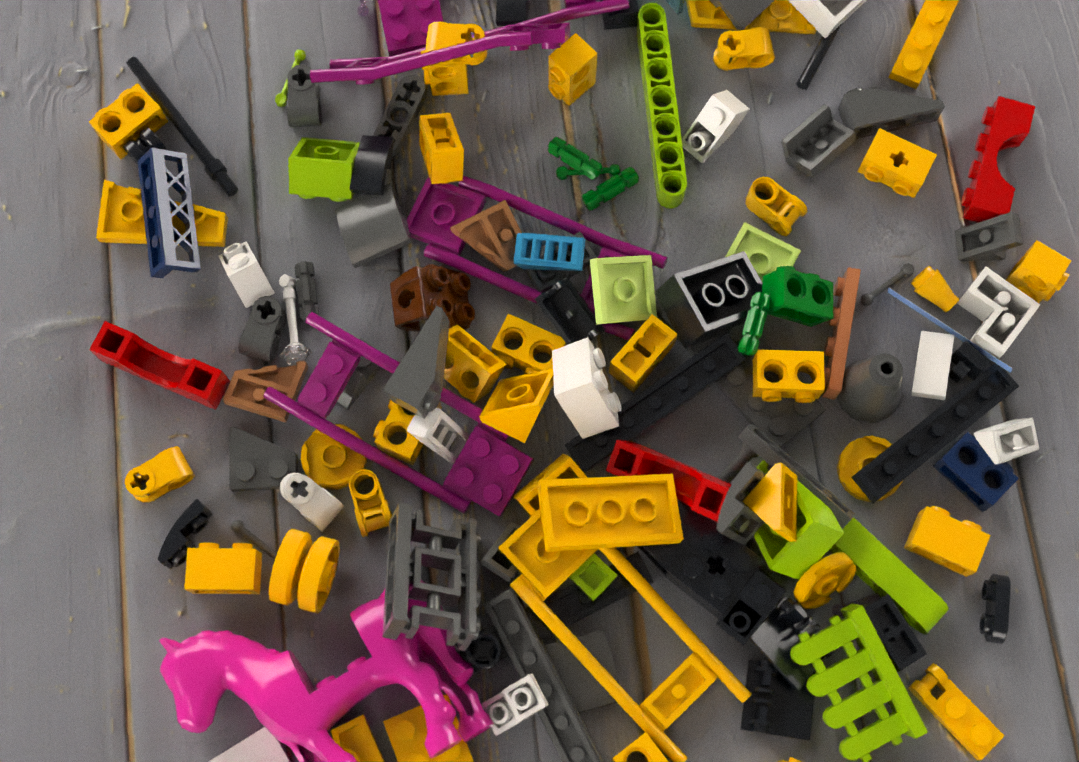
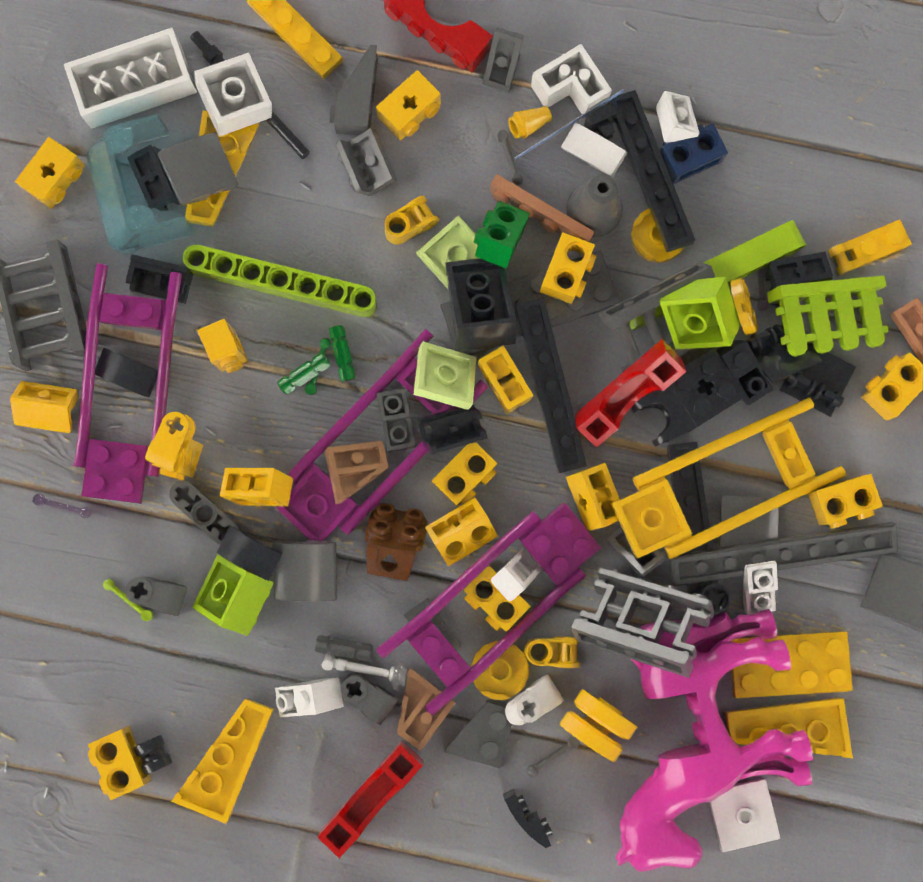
camera: 75 degrees left, 10 degrees up
yellow piece [125,446,195,503] -> none
black bar [127,57,238,197] -> none
dark blue fence [137,147,201,278] -> none
yellow brick [184,543,262,594] -> none
magenta plate [310,23,570,85] -> none
dark grey slope [383,306,450,419] -> none
yellow slope [479,368,554,443] -> none
dark azure slope [514,233,586,271] -> none
yellow plate [537,474,684,551] -> none
white brick [552,337,622,439] -> none
lime plate [569,553,618,602] -> none
white slope [682,90,750,163] -> none
yellow piece [713,27,775,71] -> none
dark grey slope [717,462,766,545] -> none
green axle [738,292,771,356] -> none
yellow slope [743,463,797,542] -> none
yellow brick [904,506,991,577] -> none
black plate [979,574,1011,644] -> none
yellow brick [1006,240,1072,303] -> none

